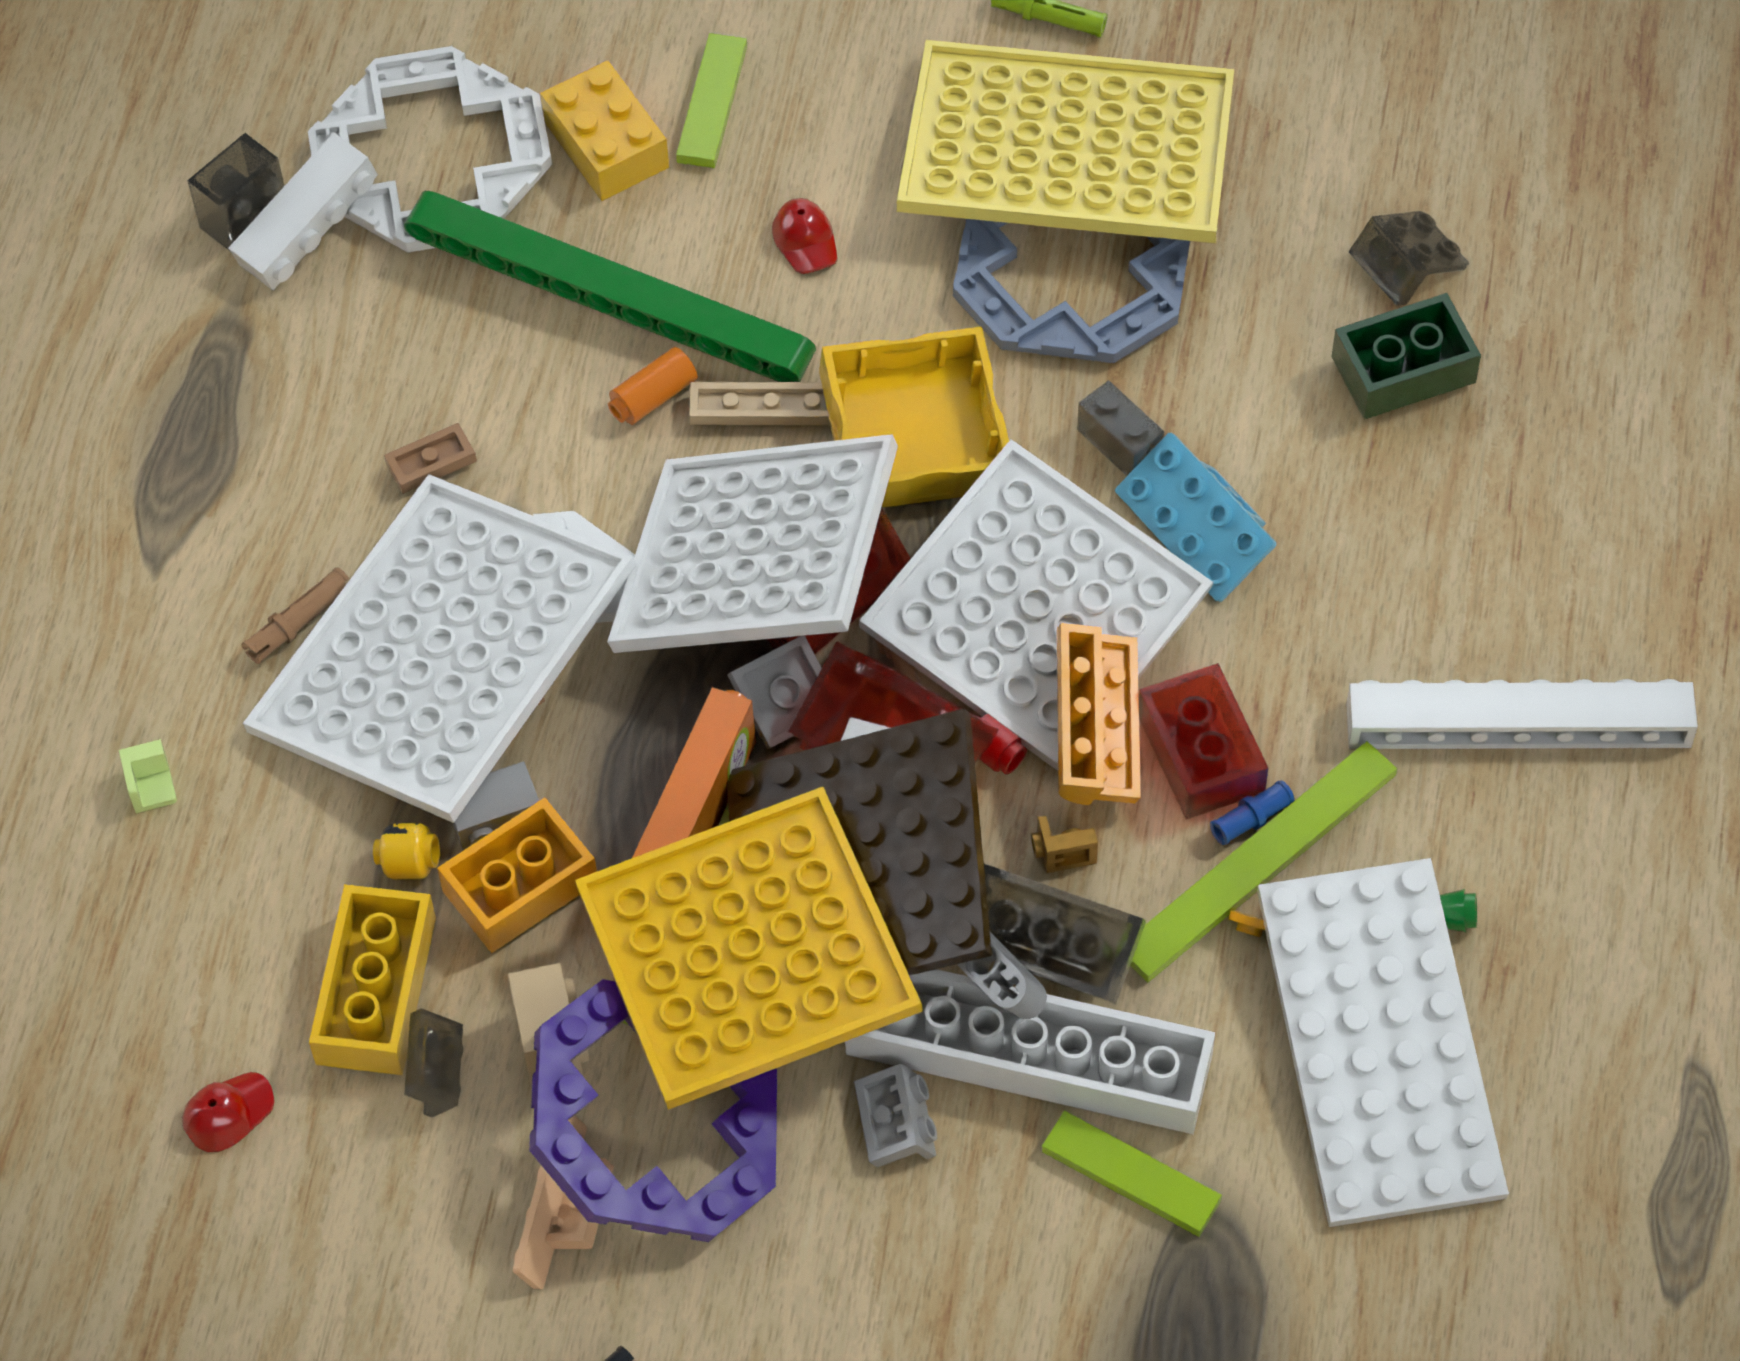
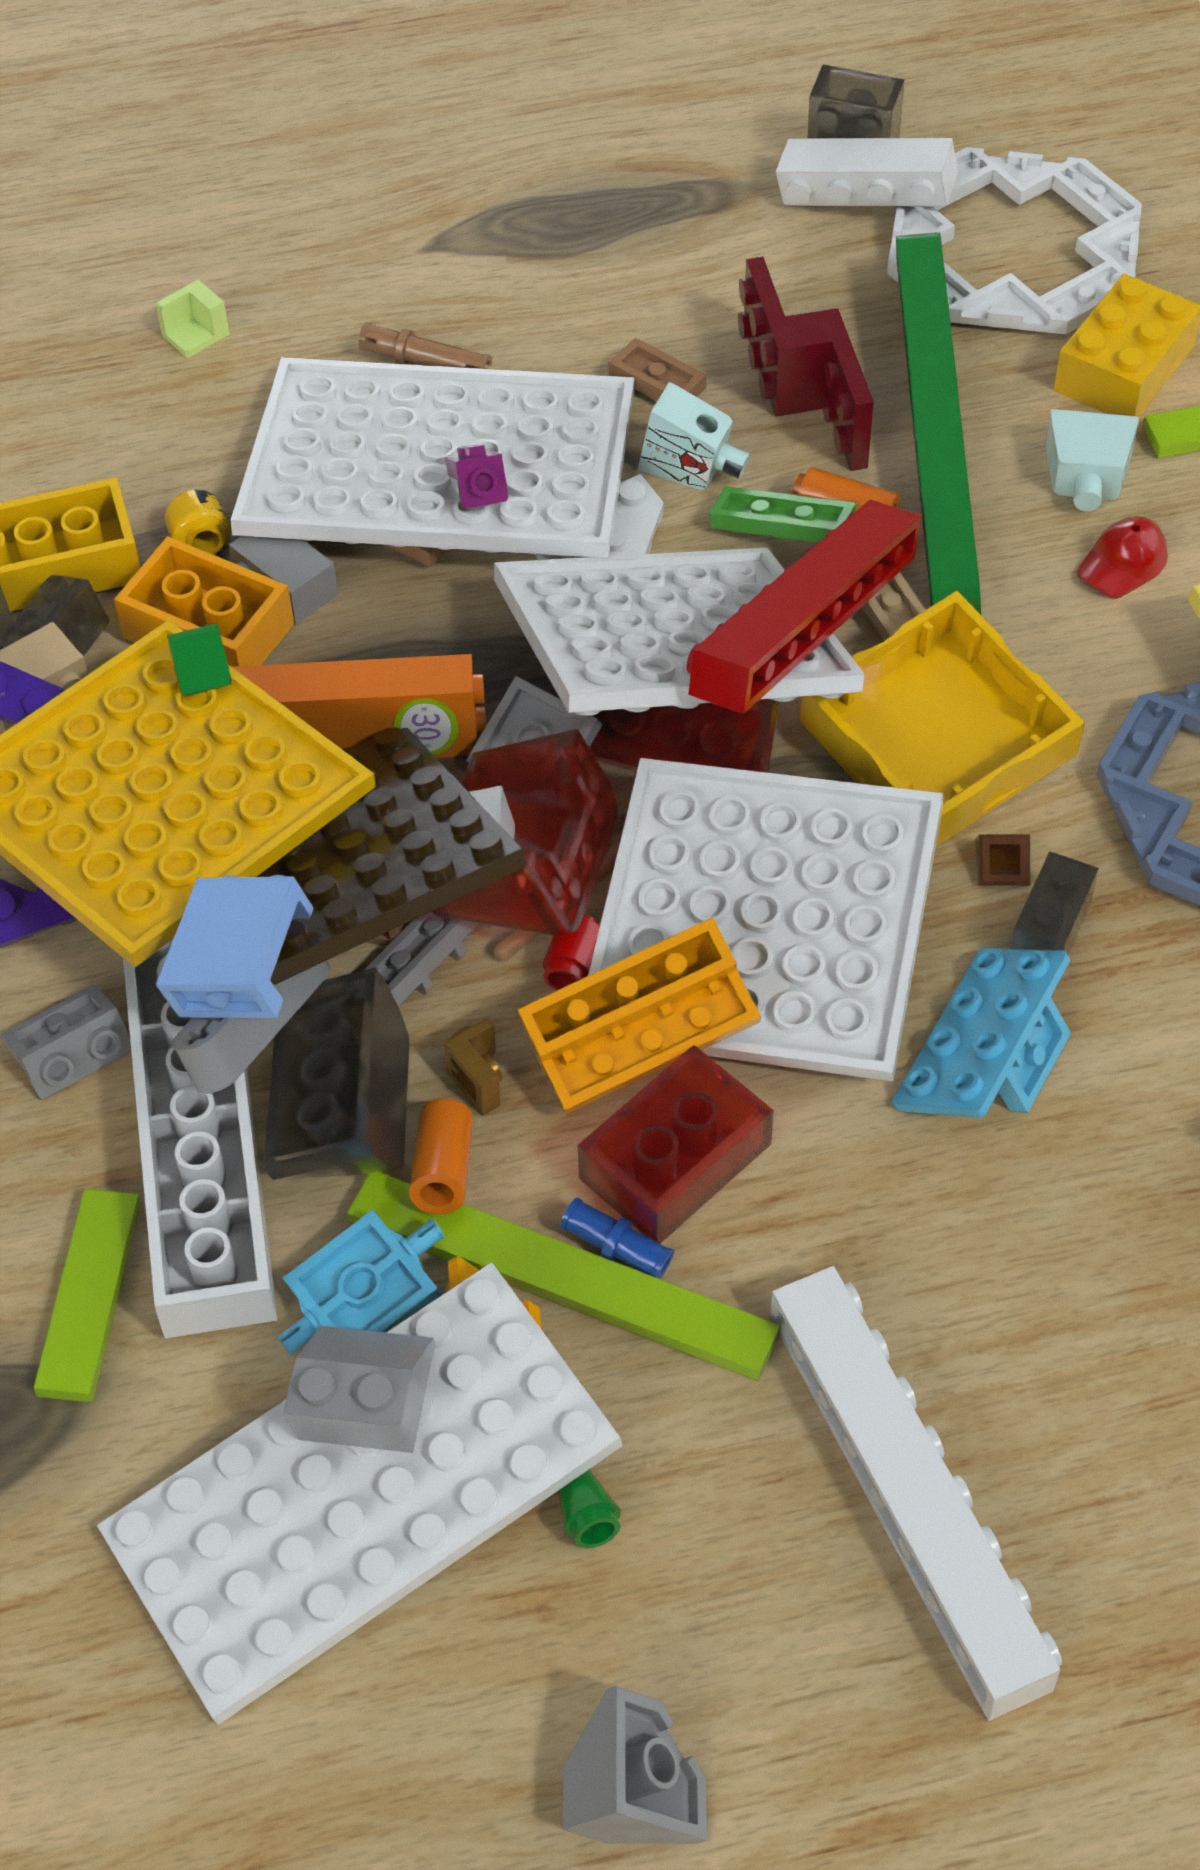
camera: 65 degrees right, 5 degrees down
none -> clear smoke bracket [2,575,110,657]
none -> light blue panel [156,875,314,1018]
none -> green slope [167,623,231,696]
none -> medium azure plate [277,1209,445,1356]
none -> light grey slope [283,1326,435,1453]
none -> orange brick [409,1098,473,1215]
none -> magenta bracket [445,443,508,508]
none -> light grey slope [562,1686,707,1844]
none -> light aqua torso [638,382,750,490]
none -> red brick [686,499,922,714]
none -> bright green plate [709,486,857,543]
none -> dark red bracket [738,256,874,471]
none -> reddish brown slope [975,834,1031,886]
none -> light aqua torso [1045,409,1139,511]

